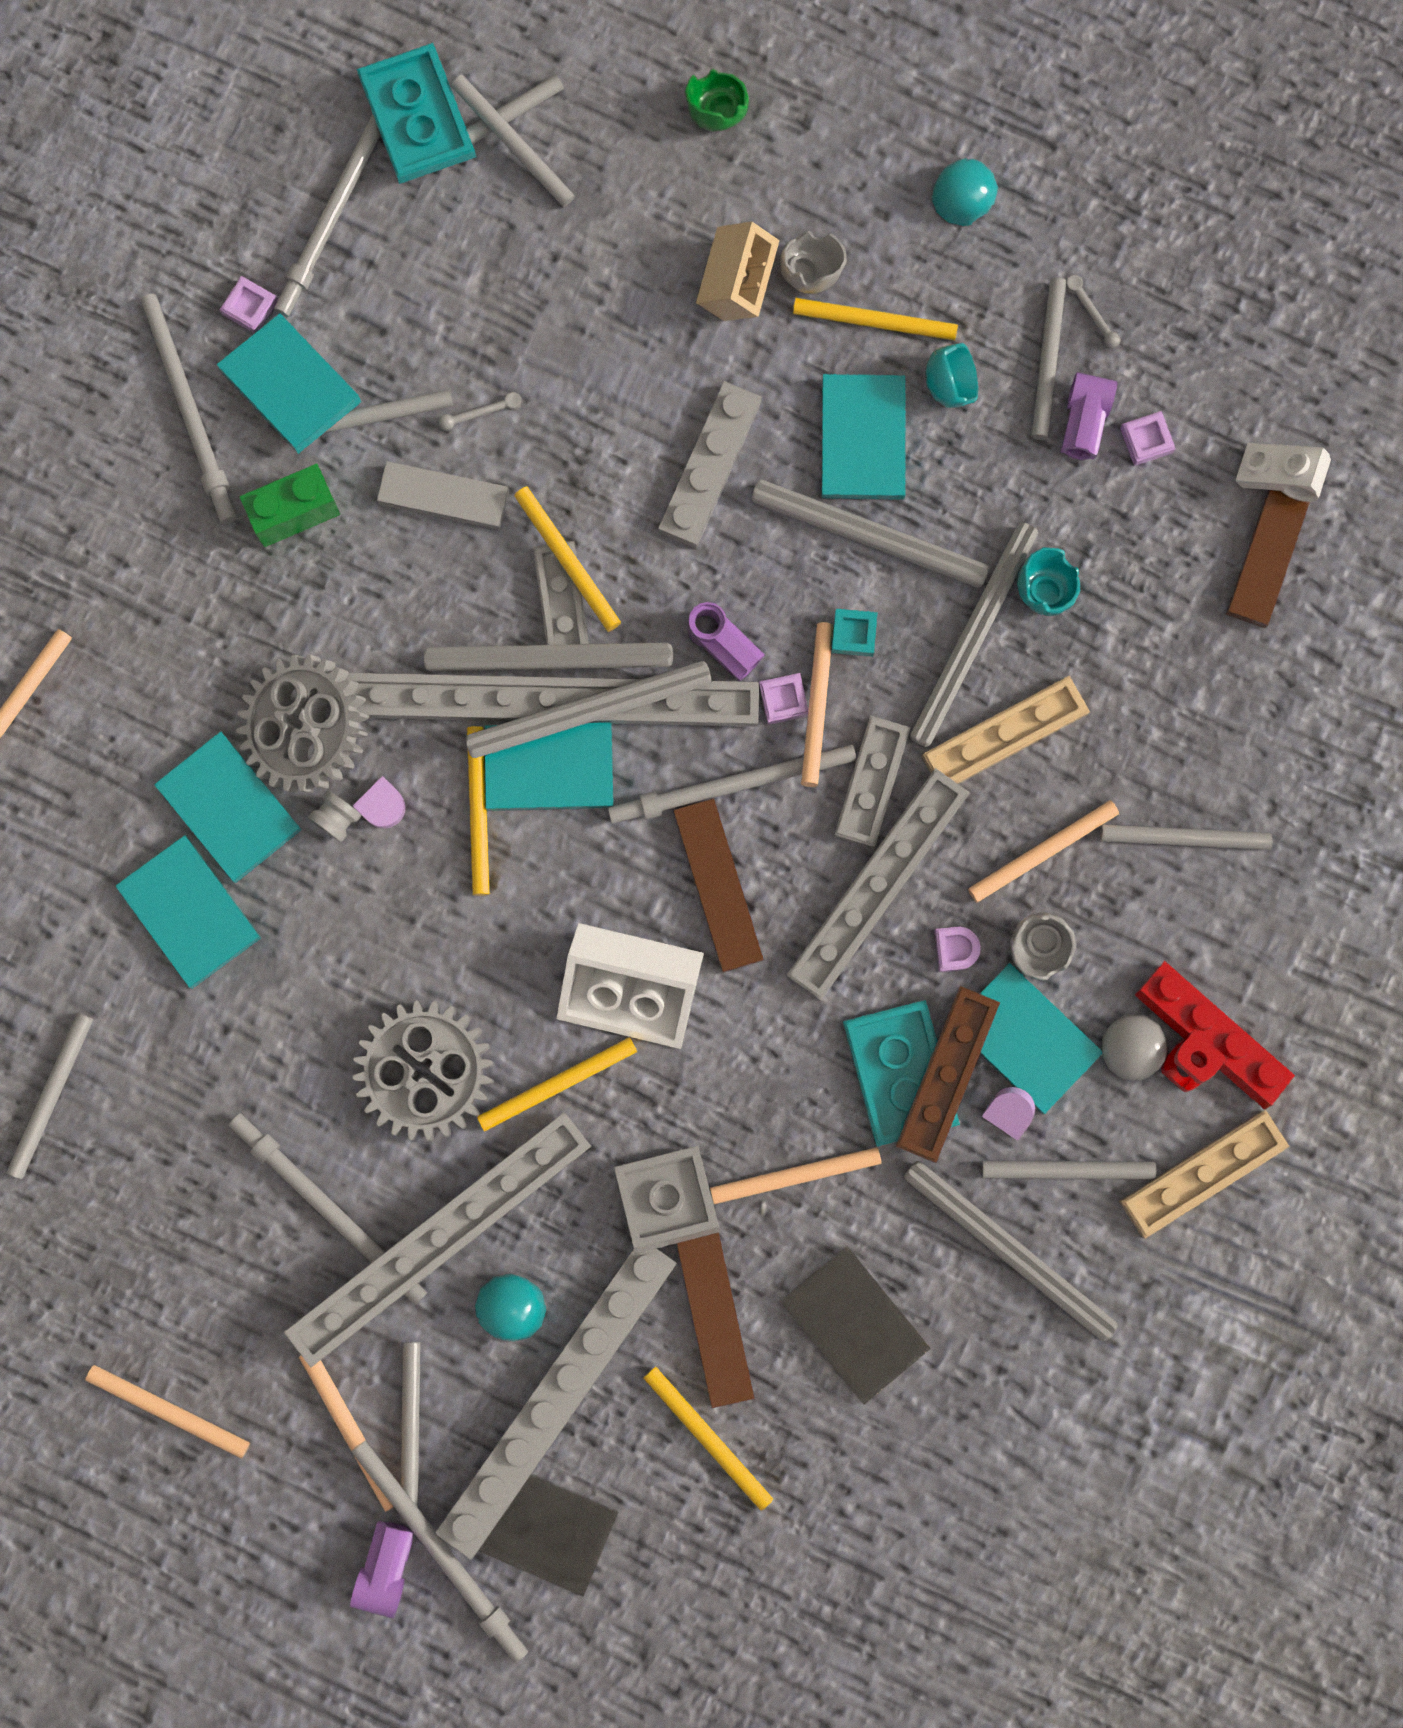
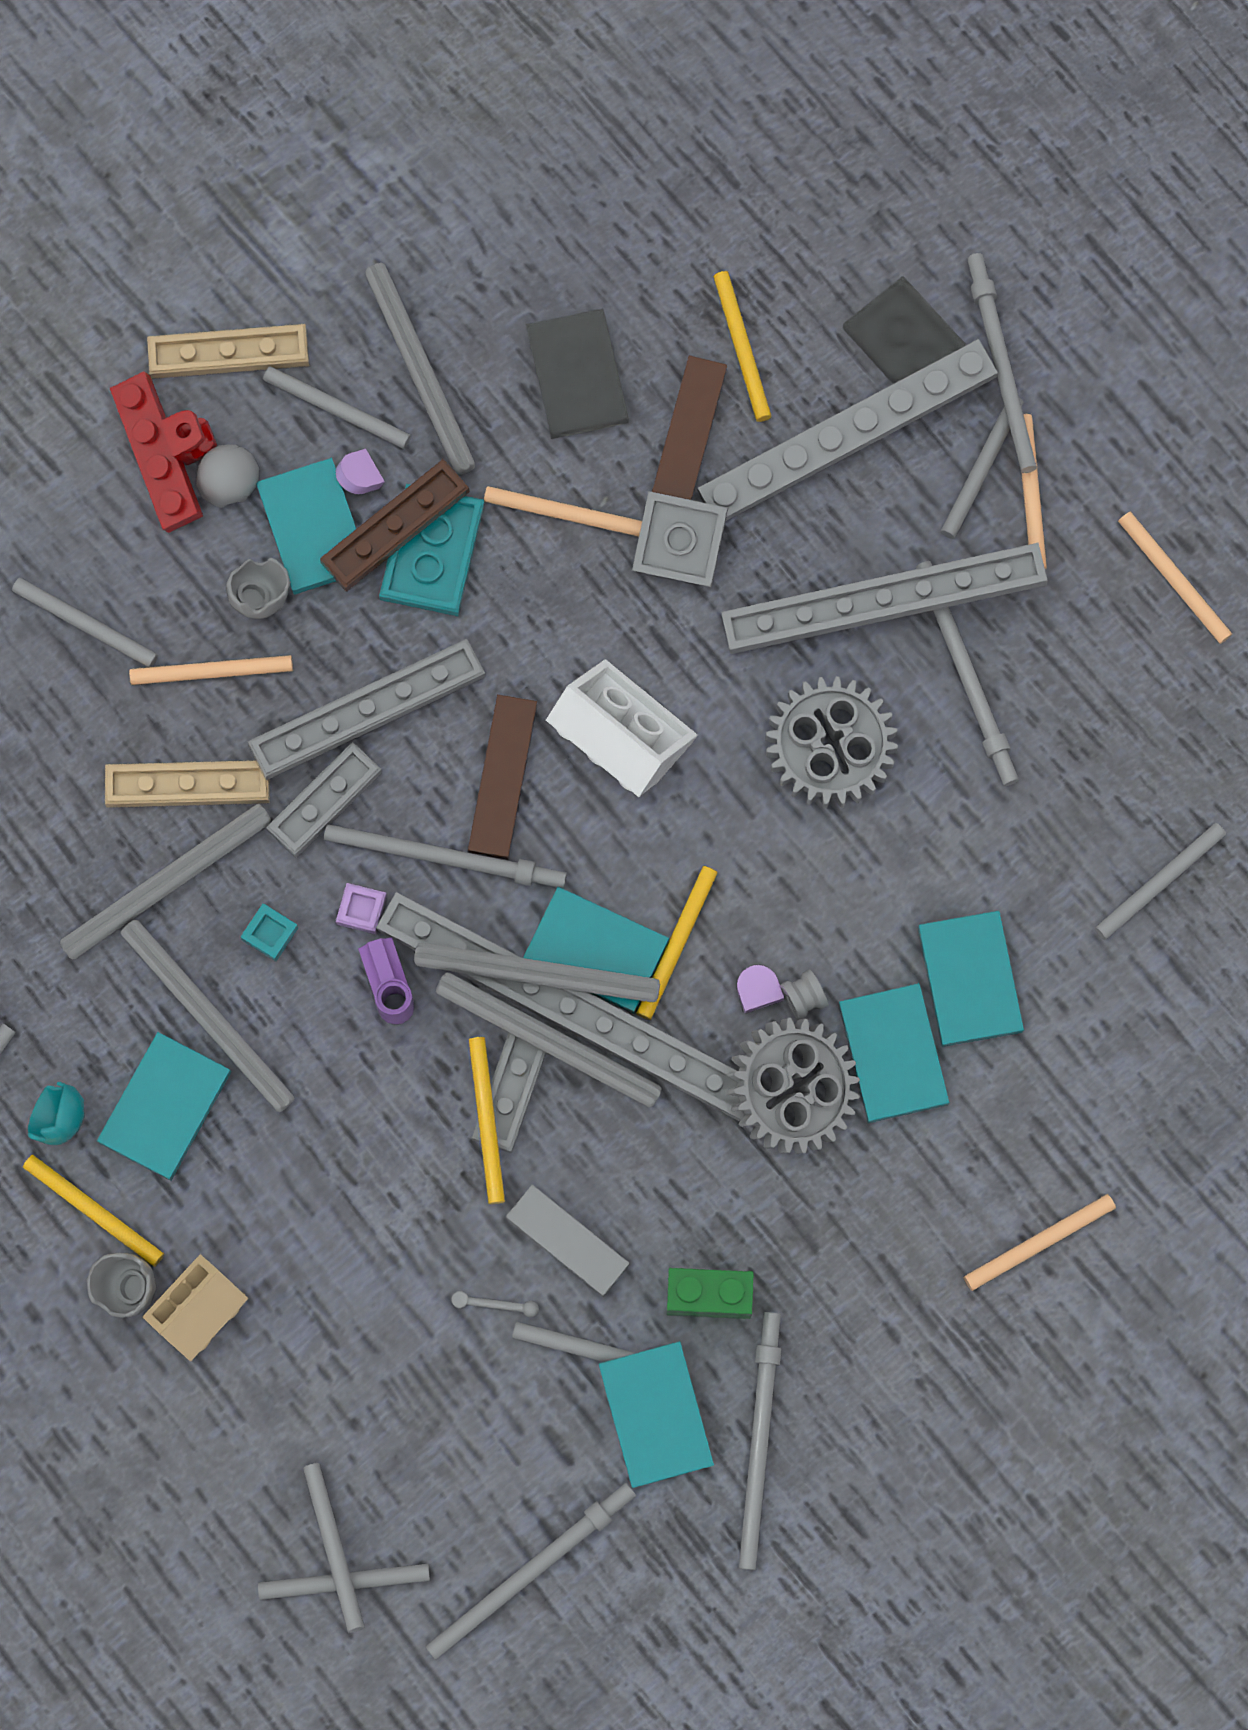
camera: 150 degrees left, 5 degrees down
lavender tile [220,276,278,334] -> none
medium lavender piece [350,1521,414,1619] -> none
teal tile [356,43,476,184] -> none
teal hair [475,1273,547,1342] -> none
yellow bar [477,1037,637,1132] -> none
light grey plate [658,381,762,549] -> none
green hair [684,69,749,132] -> none
light nougat bar [801,622,833,787] -> none
lavender tile [934,927,981,973] -> none
teal hair [1017,547,1081,616] -> none

